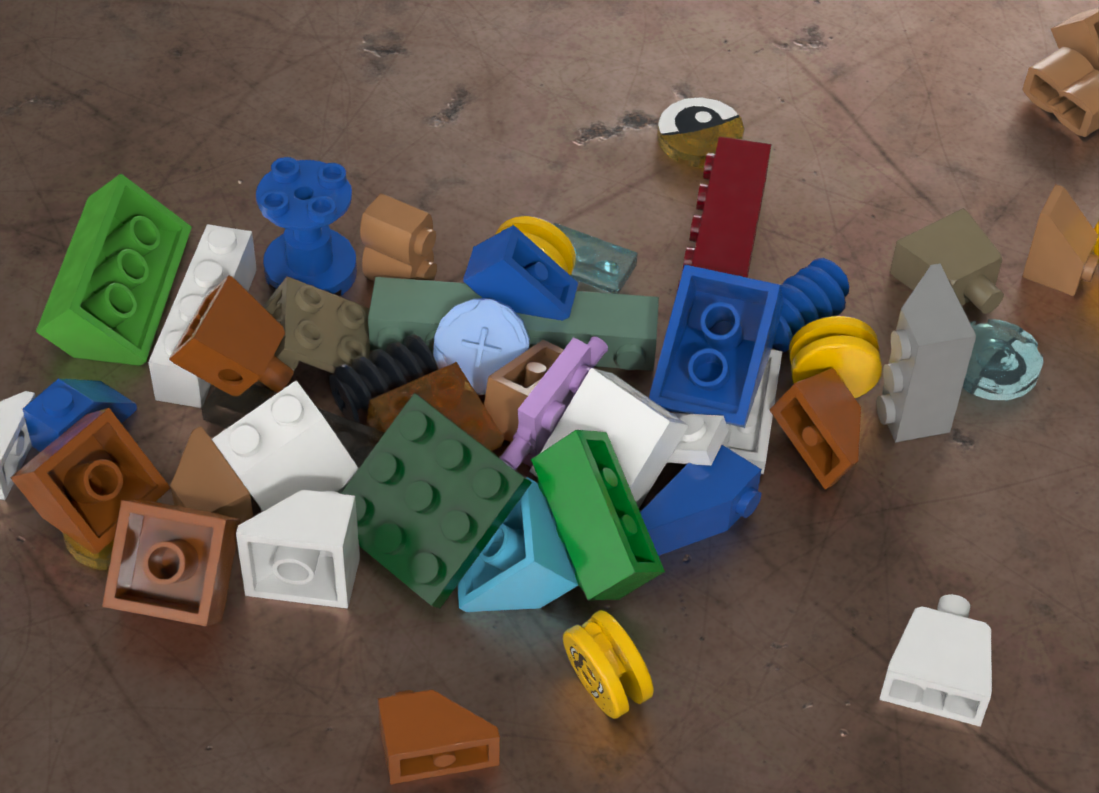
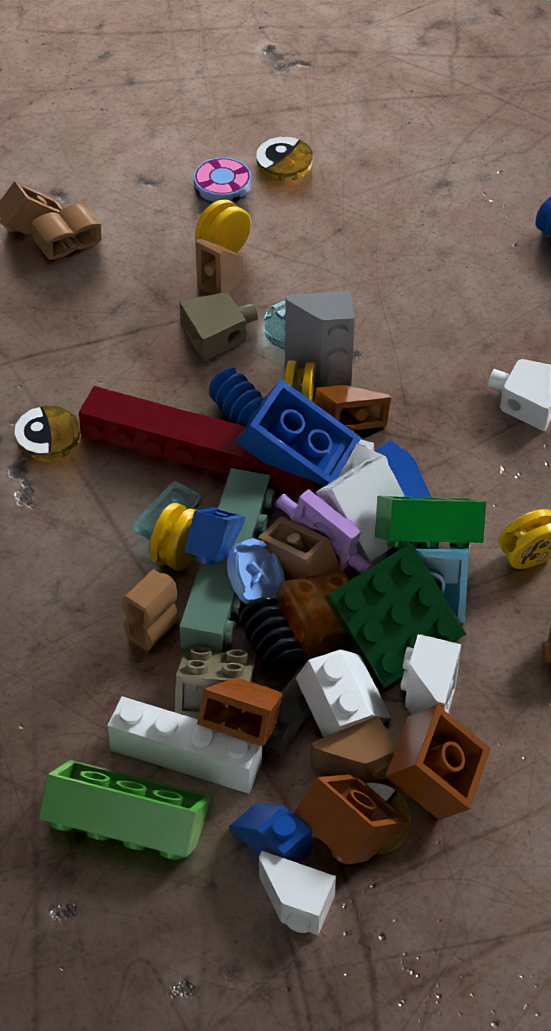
camera: 80 degrees left, 0 degrees up
blue piece [256,157,357,295] -> none

